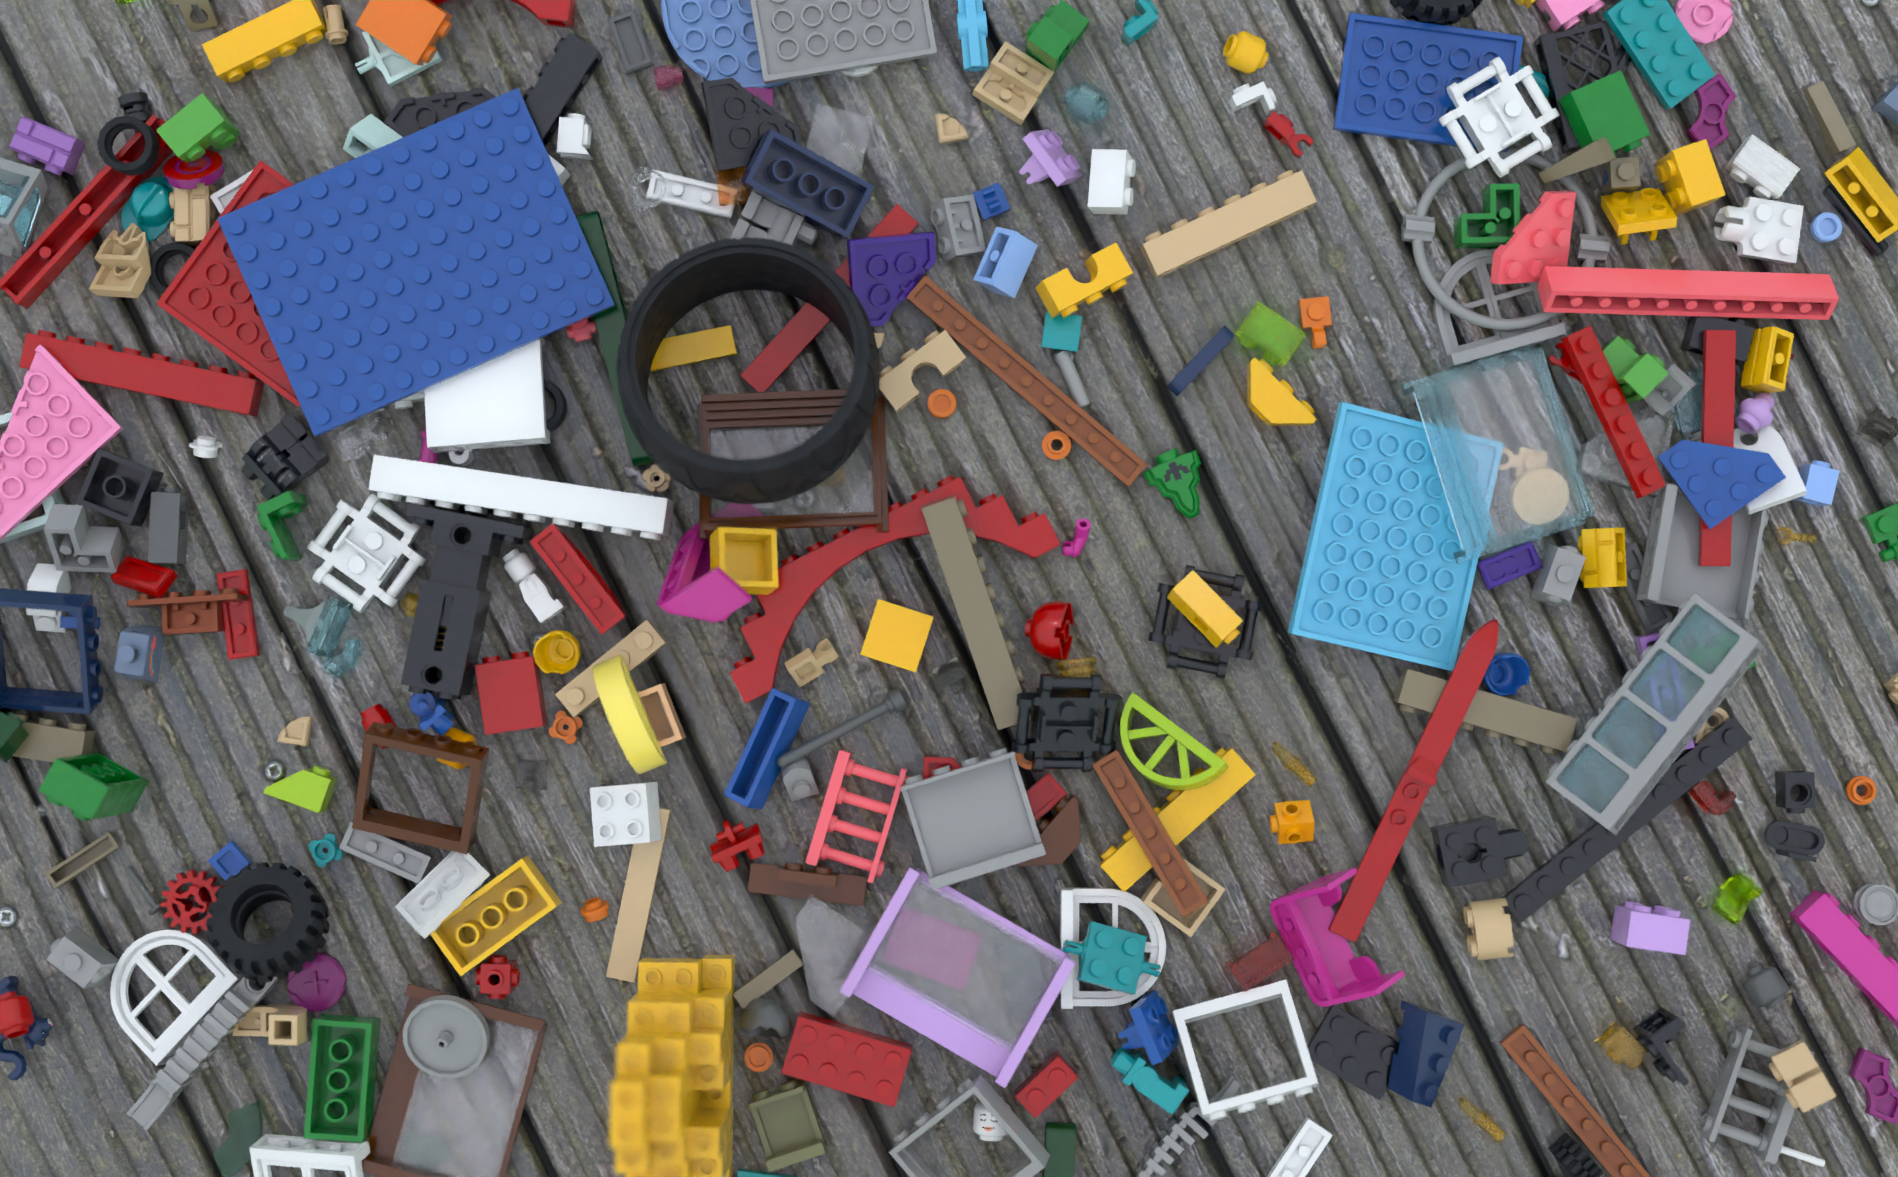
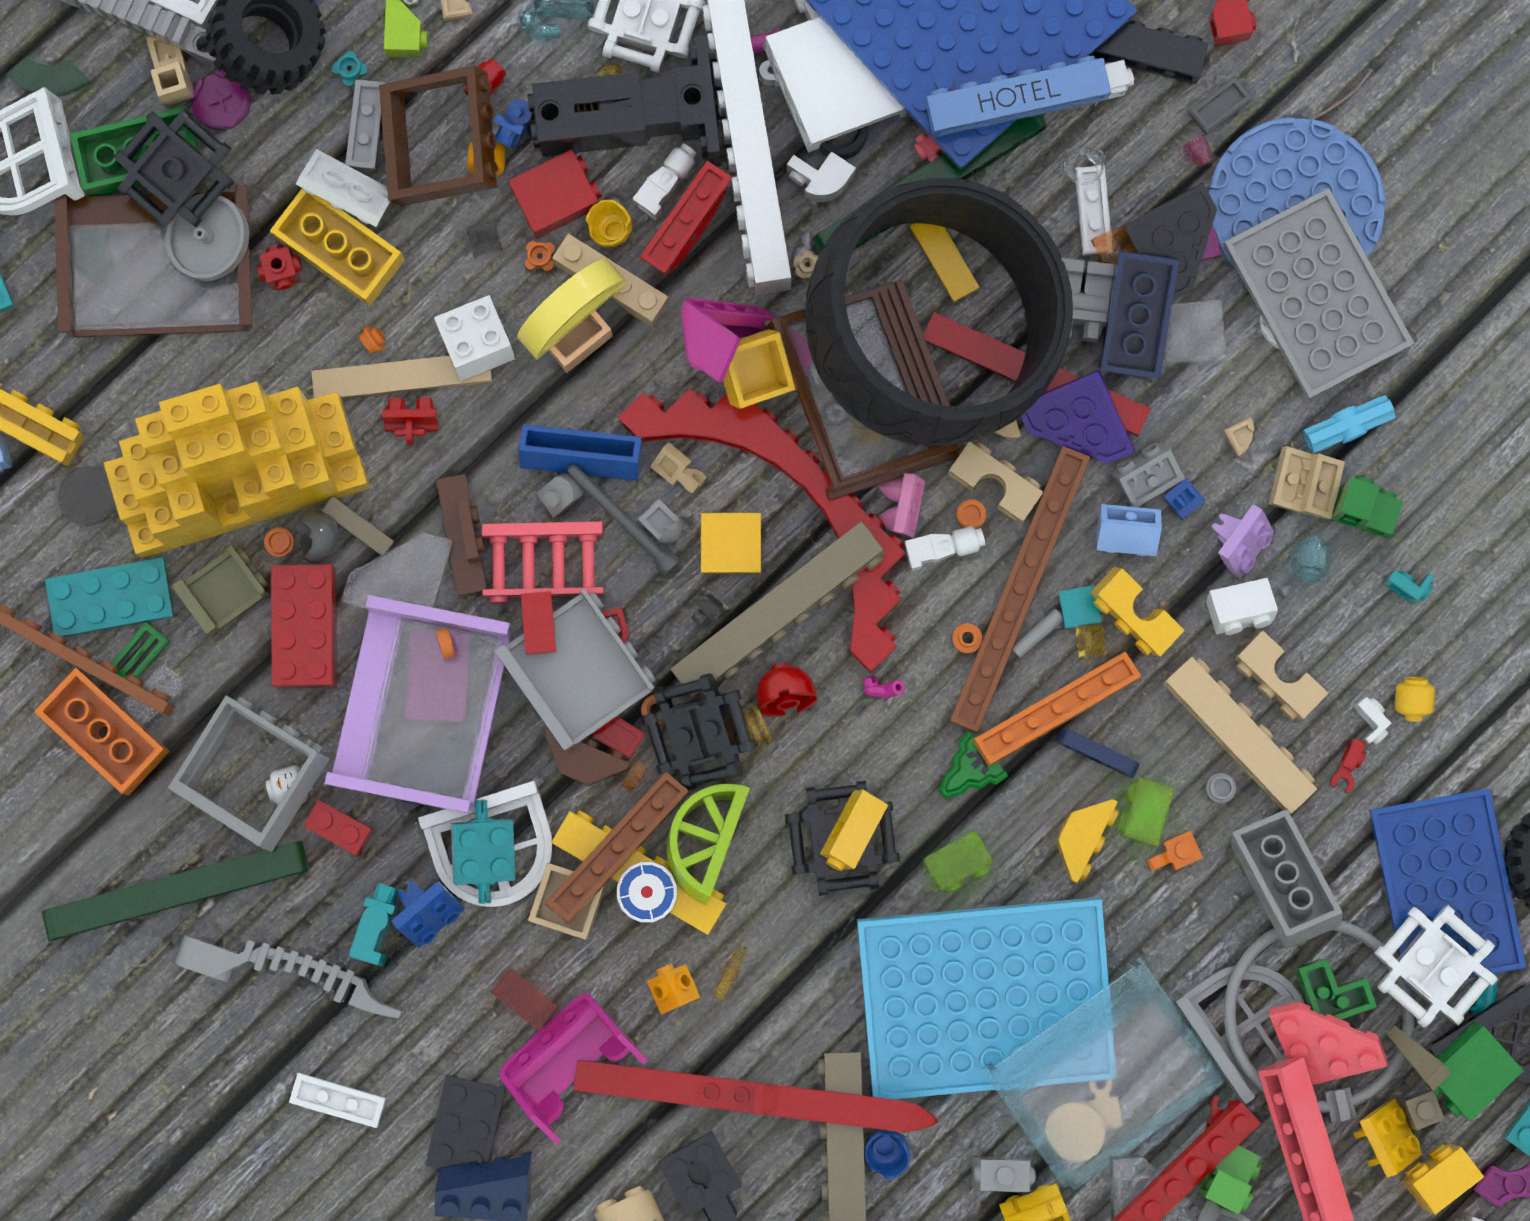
camera: 70 degrees right, 5 degrees down
red hips [710,819,764,872] -> none
white window [1172,980,1318,1121] -> none
dark purple plate [1477,541,1543,590] -> none
none -> black brick [114,108,235,230]
none -> red hips [382,398,439,445]
none -> orange tile [435,628,455,660]
none -> red tile [521,591,556,655]
none -> tile [617,862,677,922]
none -> clear orange tile [621,761,647,793]
none -> light grey plate [638,499,682,544]
none -> white brick [787,152,856,202]
none -> bright pink tile [878,473,925,539]
none -> white piece [904,526,985,571]
none -> clear neon green bracket [922,831,994,893]
none -> medium blue brick [925,56,1111,138]
none -> orange plate [973,651,1141,767]
none -> clear yellow slope [1076,625,1106,658]
none -> light grey plate [1206,773,1236,803]
none -> light grey brick [1231,809,1343,950]
none -> tan arch [1234,630,1328,721]

